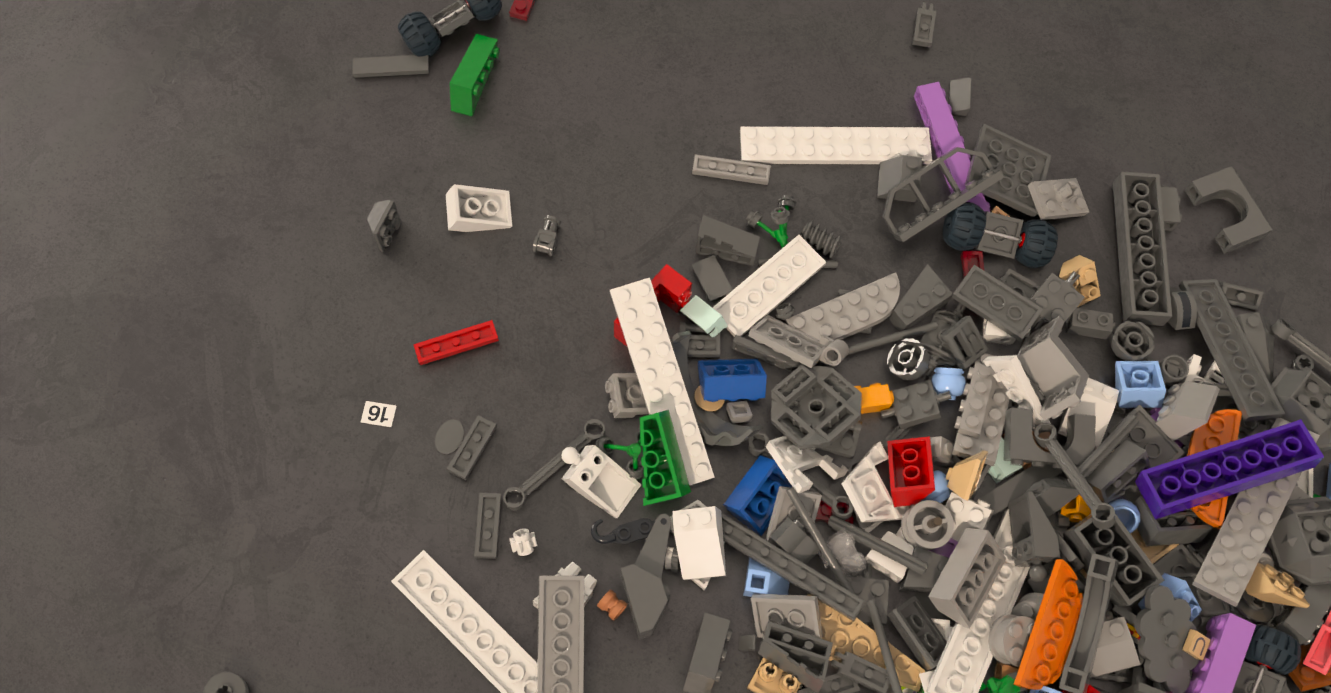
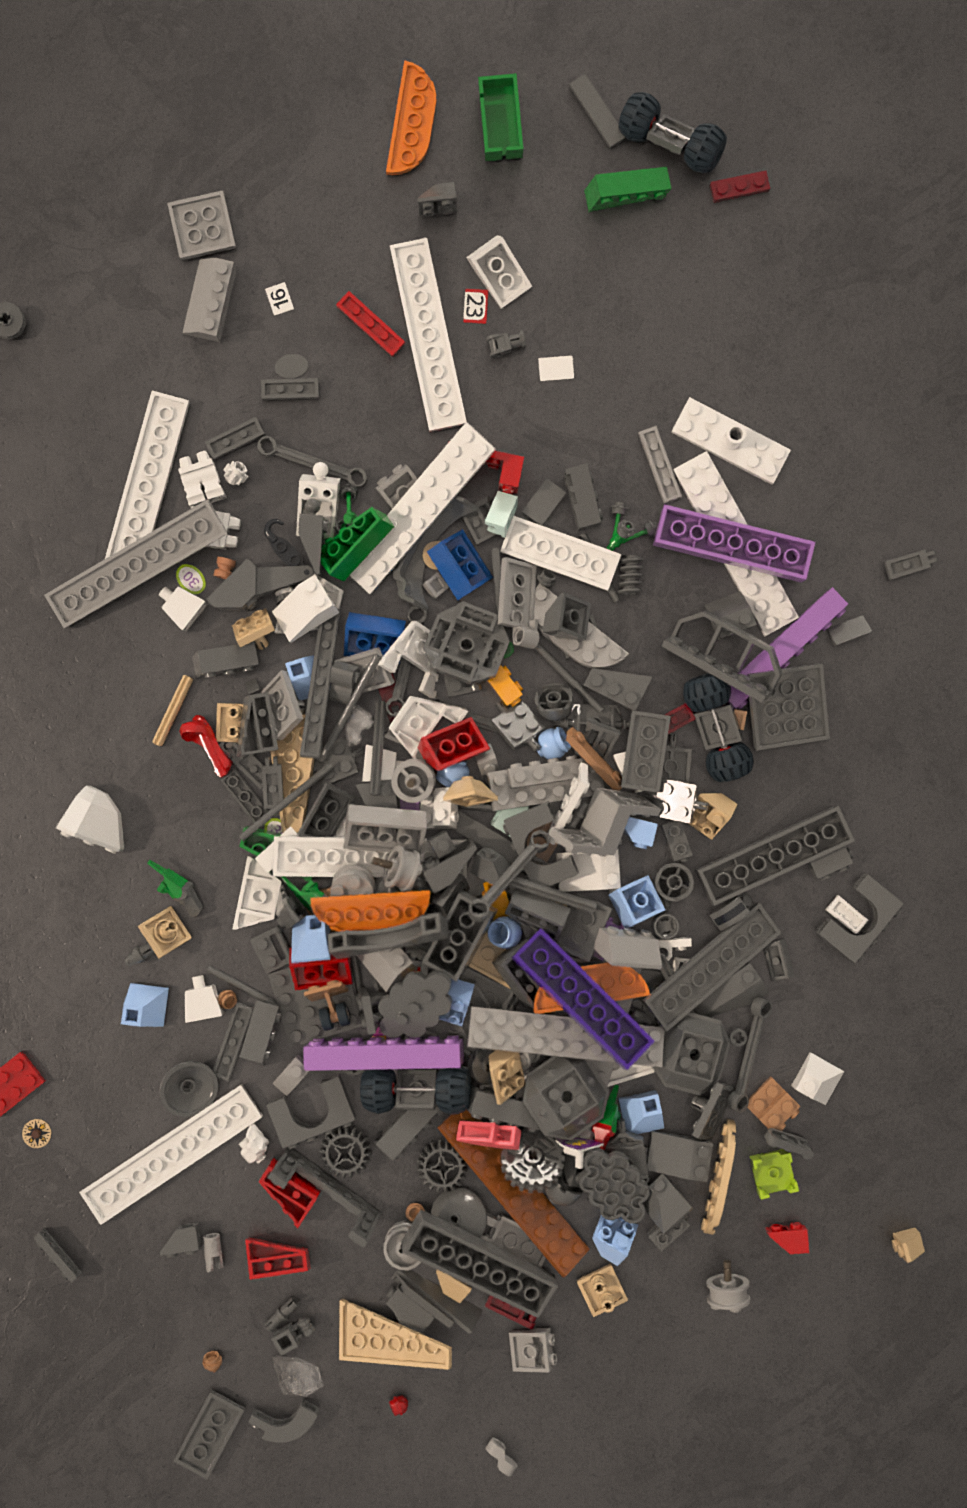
camera: 65 degrees right, 20 degrees up
light grey plate [1028,178,1089,220] -> none
tan tile [1182,629,1211,661] -> none
none -> white torso [159,587,208,632]
none -> light grey plate [167,190,236,260]
none -> sticker [176,564,206,594]
none -> white hips [178,451,227,507]
none -> light grey slope [183,258,237,342]
none -> tan plate [232,608,275,650]
none -> dark grey slope [298,498,328,575]
none -> light grey wheel [372,845,422,892]
none -> orange plate [386,61,436,175]
none -> white plate [390,238,466,432]
none -> dark grey brick [426,829,456,858]
none -> sticker [463,289,488,324]
none -> green piece [478,73,523,161]
none -> white sticker [538,356,574,381]
none -> dark grey slope [543,592,591,641]
none -> medium nougat plate [566,727,622,790]
none -> light blue slope [624,817,658,849]
none -> medium lavender brick [653,504,815,583]
none -> white plate [671,397,791,485]
none -> white plate [825,895,868,935]

